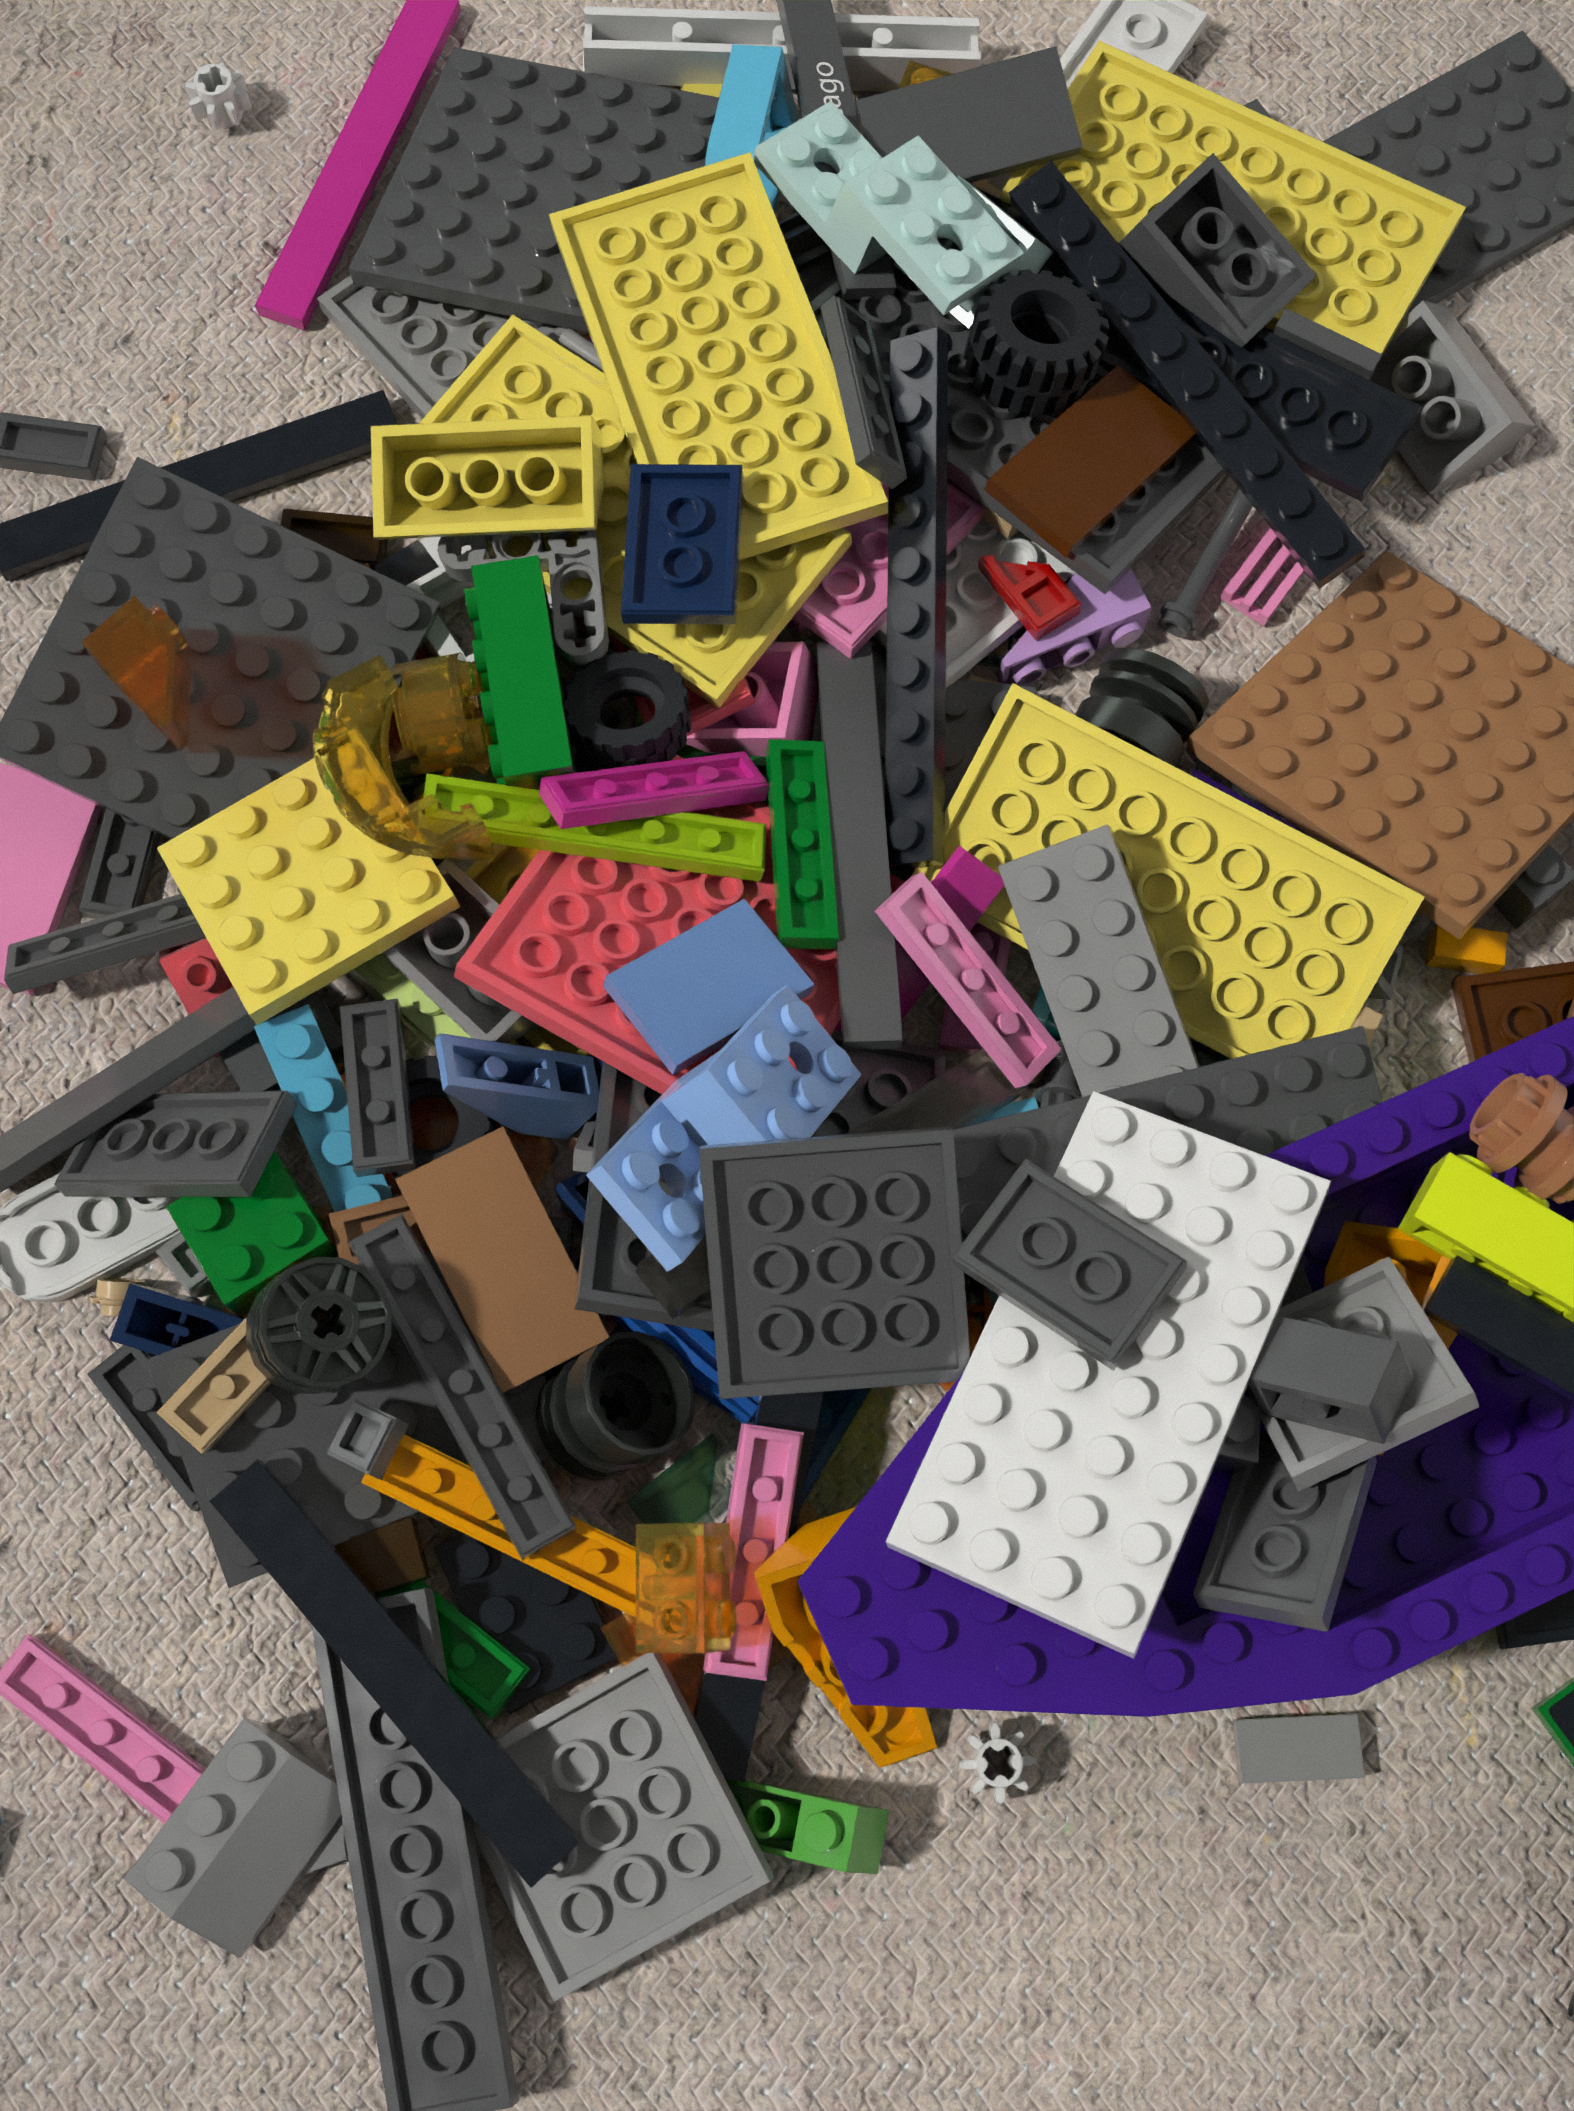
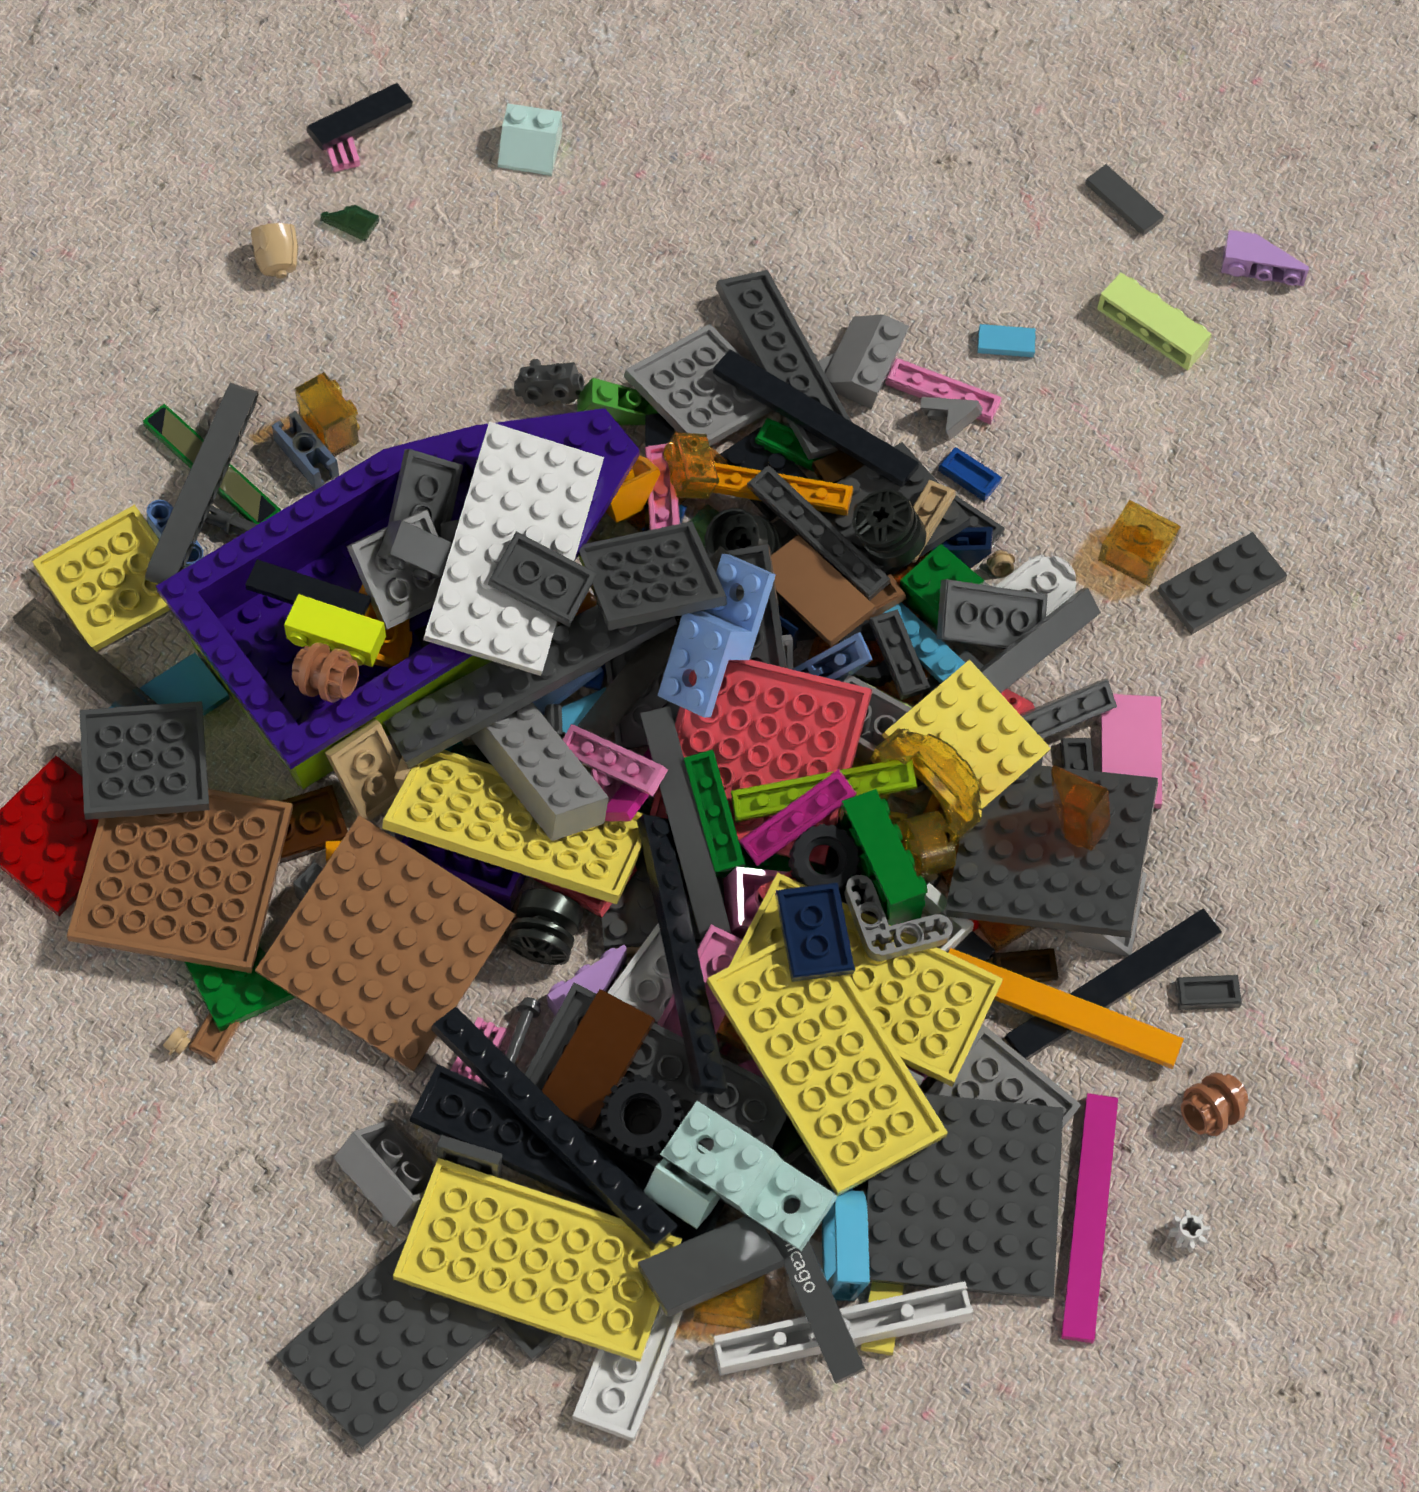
camera: 165 degrees right, 10 degrees down
dark grey tile [326,1398,409,1480] -> none
light yellow slope [371,415,603,540] -> none
medium blue tile [603,899,815,1075] -> none
dark grey tile [820,295,907,489] -> none
red tile [978,555,1082,641] -> none
dark grey slope [1118,153,1317,347] -> none
none -> sand blue piece [272,411,339,490]
none -> clear yellow brick [295,372,360,457]
none -> tan plate [325,718,400,821]
none -> dark grey brick [514,359,584,407]
none -> light grey slope [920,397,983,439]
none -> blue tile [938,447,1002,502]
none -> light orange tile [948,948,1184,1069]
none -> nougat piece [1181,1072,1248,1136]

